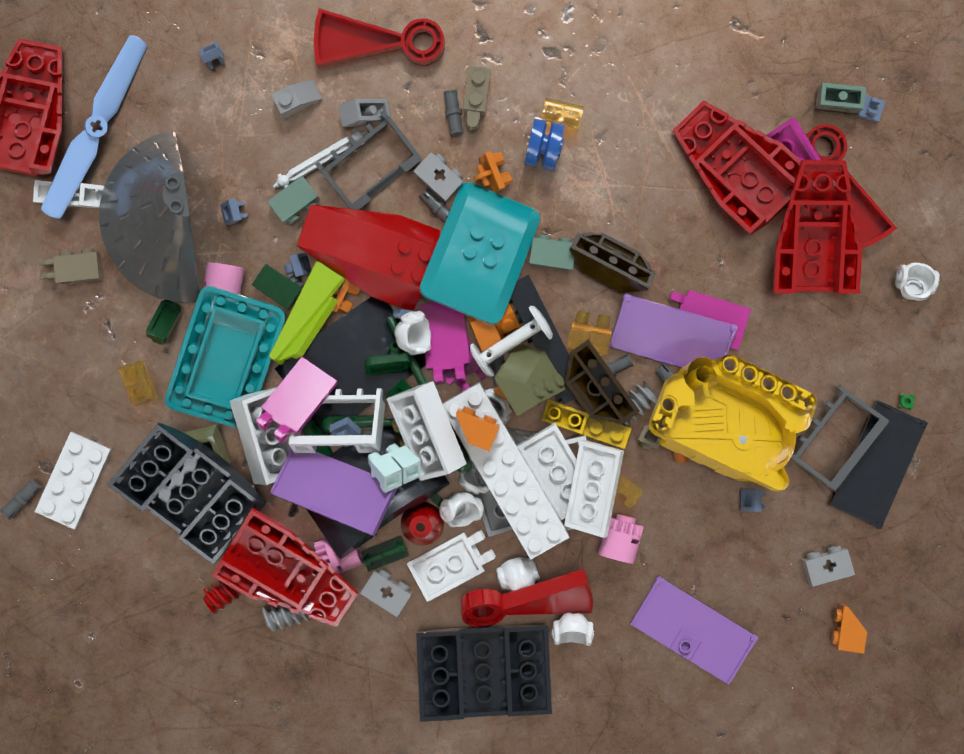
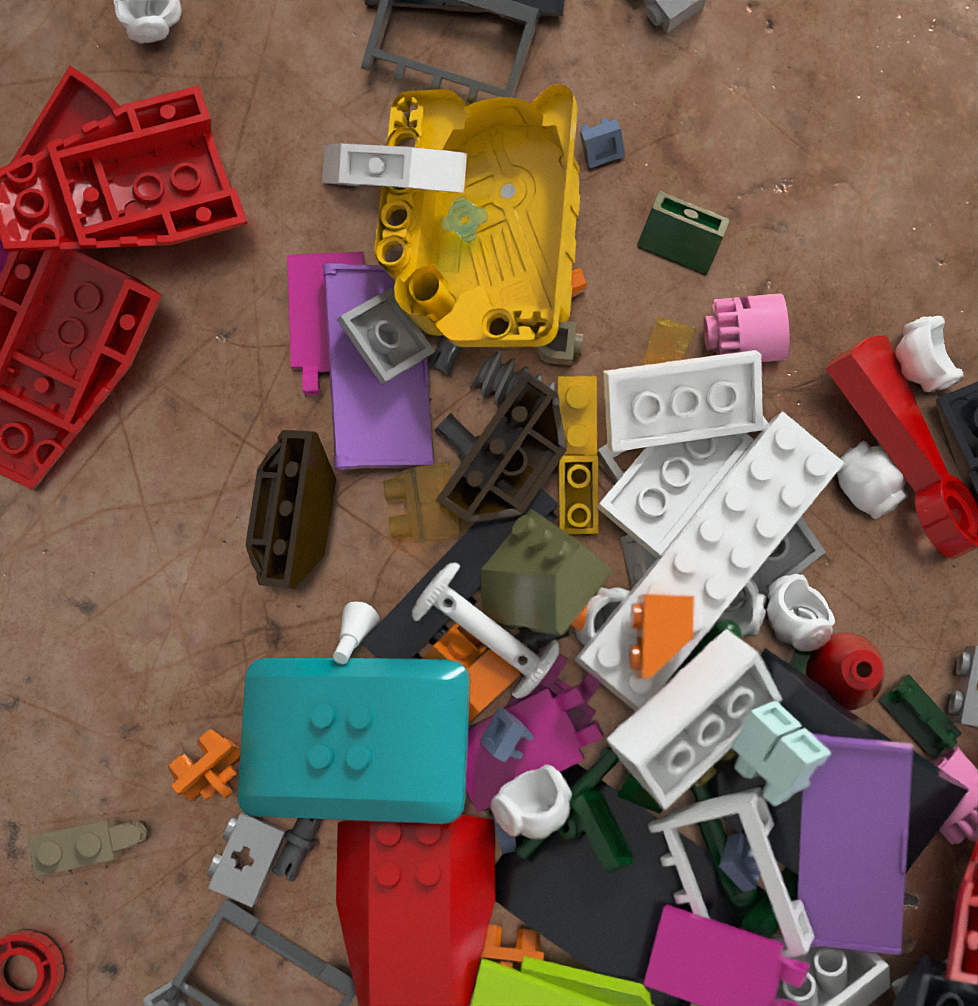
camera: 105 degrees left, 5 degrees down
white tile [407,530,496,602] -> none
dark grey pin [443,90,464,136] -> none
blue wheel [524,117,565,171] -> none
sand green brick [529,234,574,271] -> none
clear yellow hips [541,98,584,129] -> none
medium lavender door [630,576,759,685] -> none
none -> white slope [322,143,467,193]
none -> white cone [333,602,380,664]
none -> light grey slope [337,288,435,385]
none -> clear light blue plate [442,197,488,242]
none -> sand blue tile [479,707,534,762]
none -> dark green panel [638,191,730,273]

